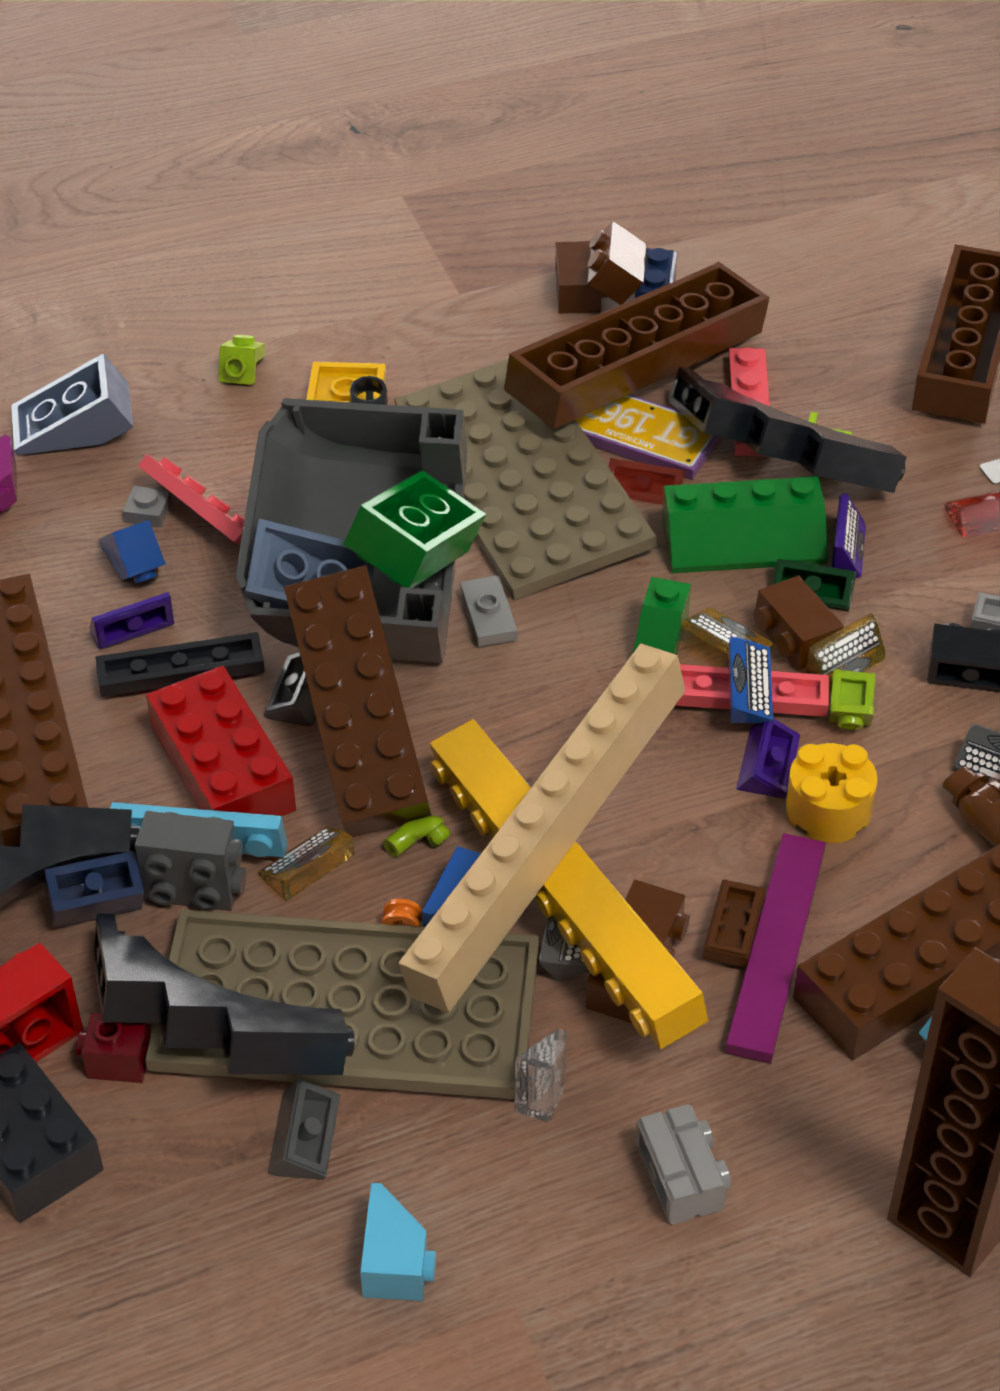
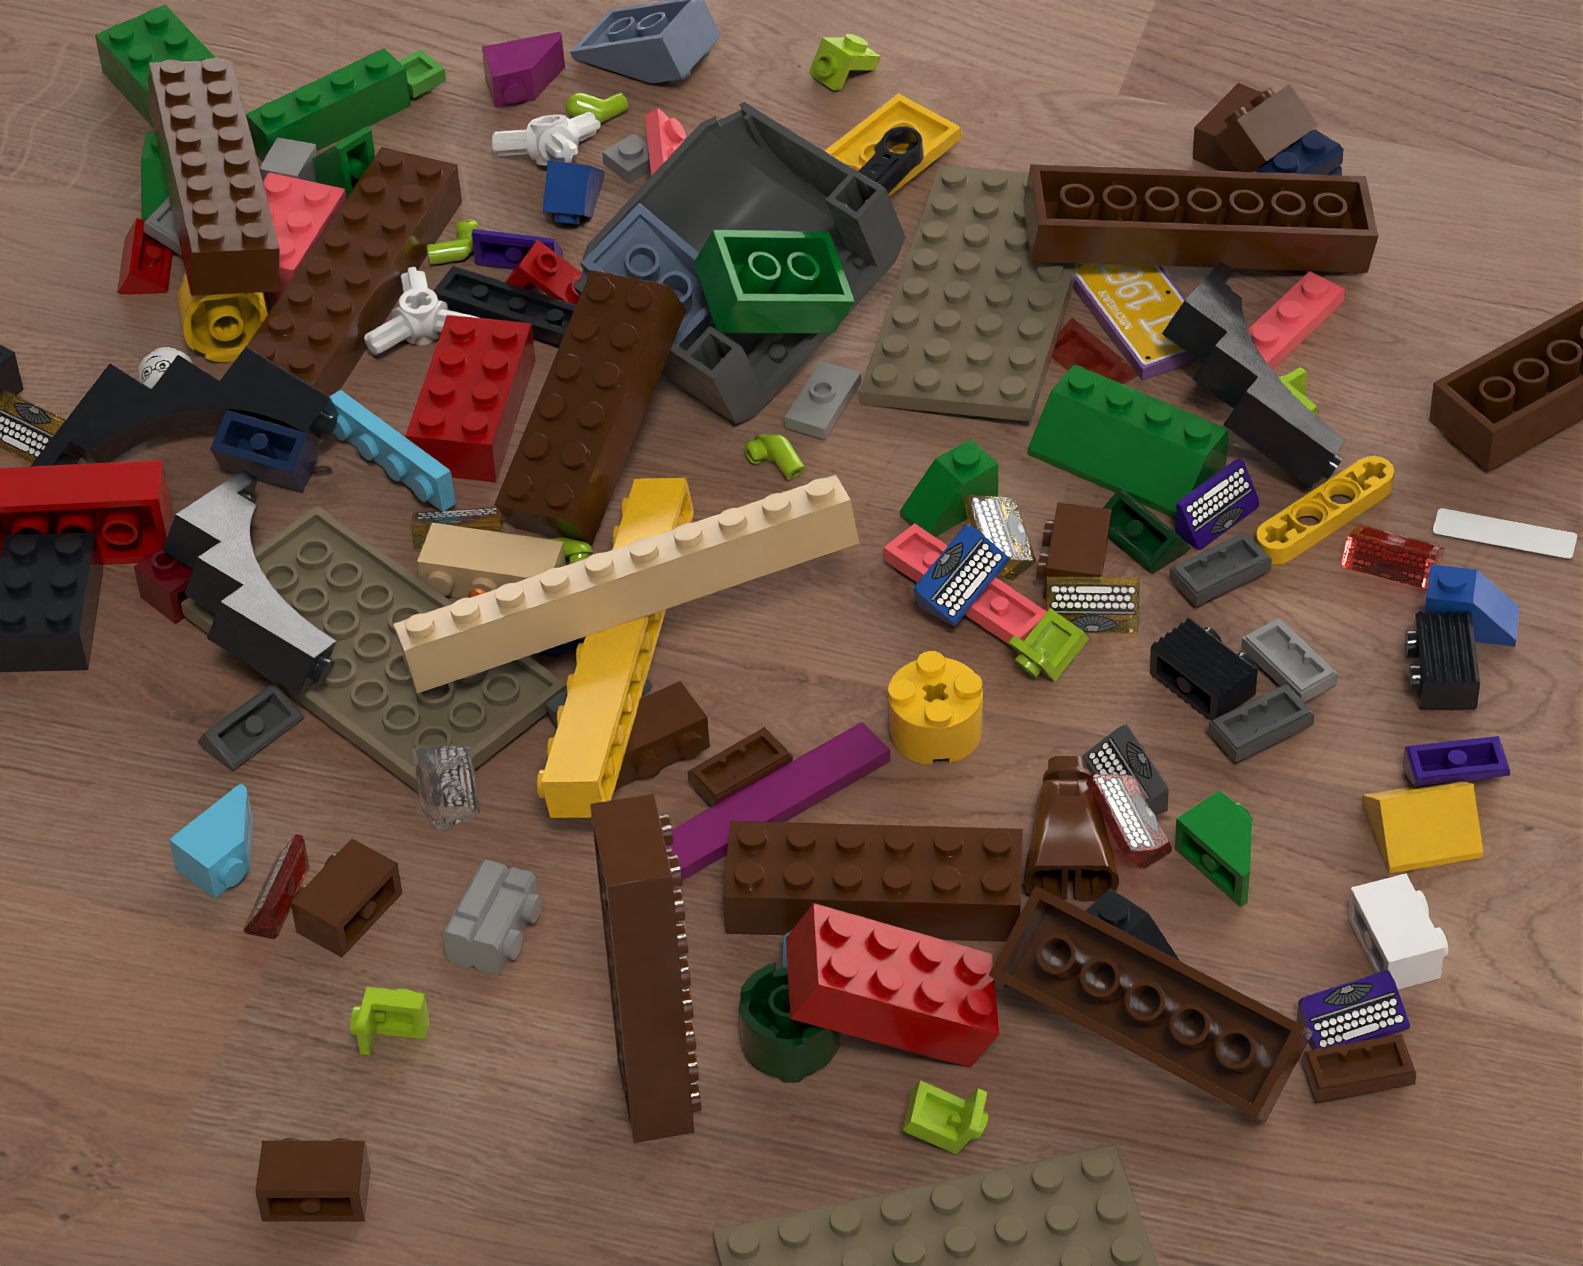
camera: 40 degrees right, 0 degrees up
dark grey brick [135,811,246,911] -> none
dark purple slope [736,718,800,799] -> none
none -> clear red slope [243,834,310,939]
none -> reddish brown brick [290,839,403,958]
none -> lime bracket [350,987,430,1056]
none -> white bush [364,267,479,355]
none -> tan brick [417,523,566,598]
none -> lime arm [427,220,478,265]
none -> white bush [492,112,600,165]
none -> red bracket [505,239,582,305]
none -> lime arm [565,92,629,124]
none -> lime arm [744,433,806,480]
none -> dark grey plate [1169,532,1272,607]
none -> yellow beam [1255,456,1395,565]

